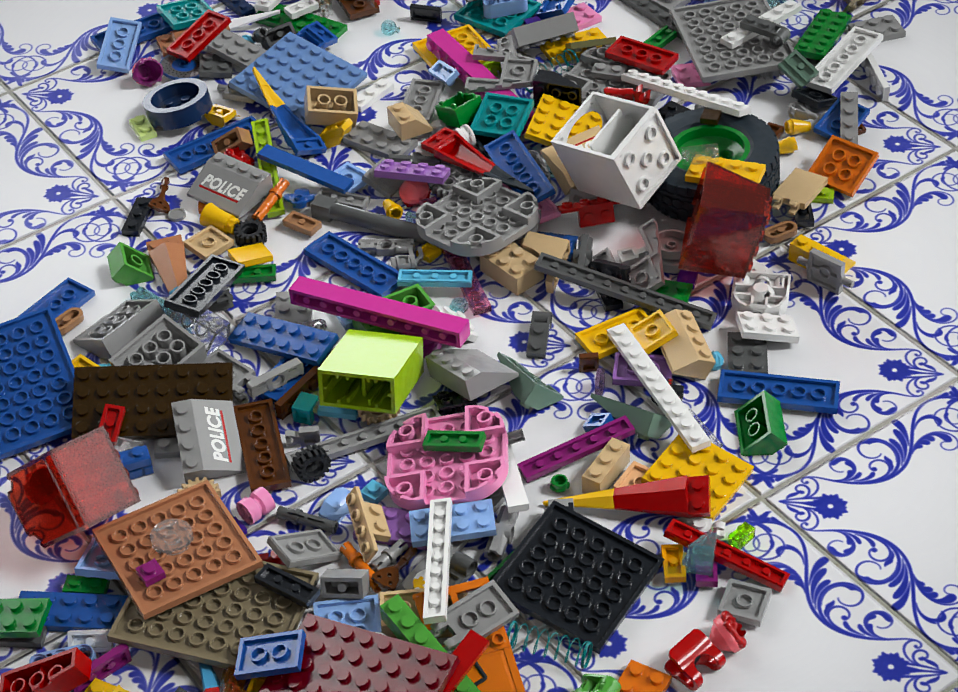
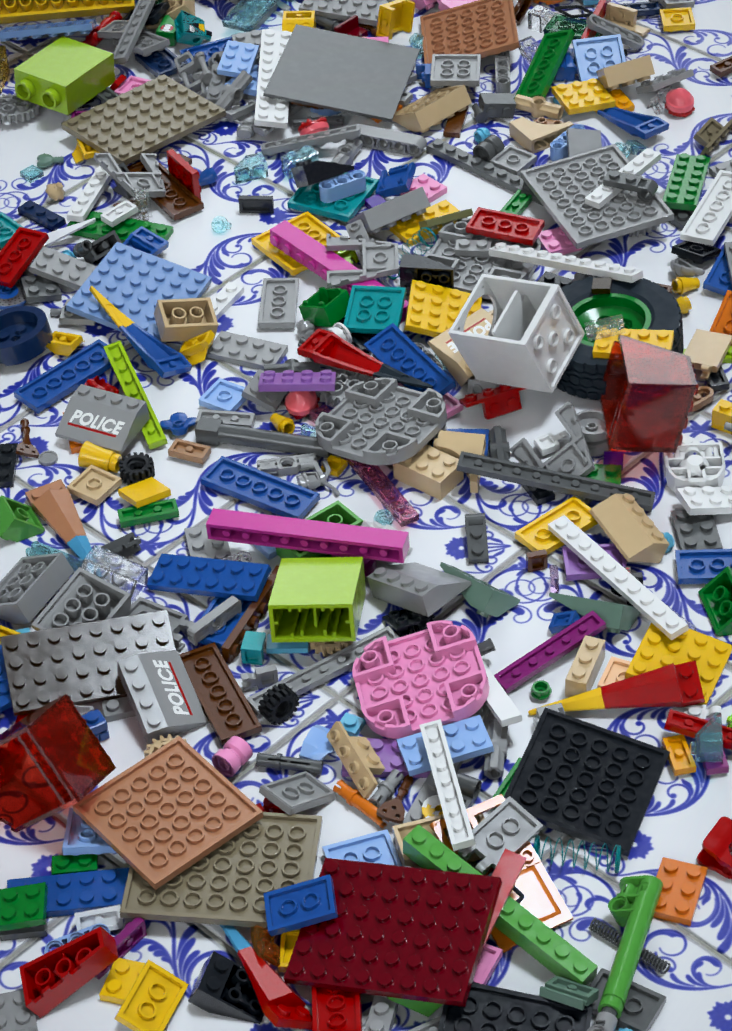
camera: 10 degrees left, 0 degrees up
red plate [95,403,126,446] -> none
magenta plate [135,558,166,587] -> none
clear tile [150,518,194,556] -> none
black plate [164,254,245,318] -> none
medium nougat slope [211,127,254,154] -> none
orange pin [251,178,290,222] -> none
black plate [254,563,321,609] -> none
blue tile [257,144,354,194] -> none
light grey brick [320,569,370,599] -> none
tan slope [387,102,433,141] -> none
medium azure tile [397,269,473,287] -> none
green plate [422,430,486,452] -> none
light blue tile [428,59,460,86] -> none
black plate [588,259,632,283] -> none
red piece [604,84,651,105] -> none
yellow tile [629,309,678,355] -> none
sand green plate [778,50,819,89] -> none

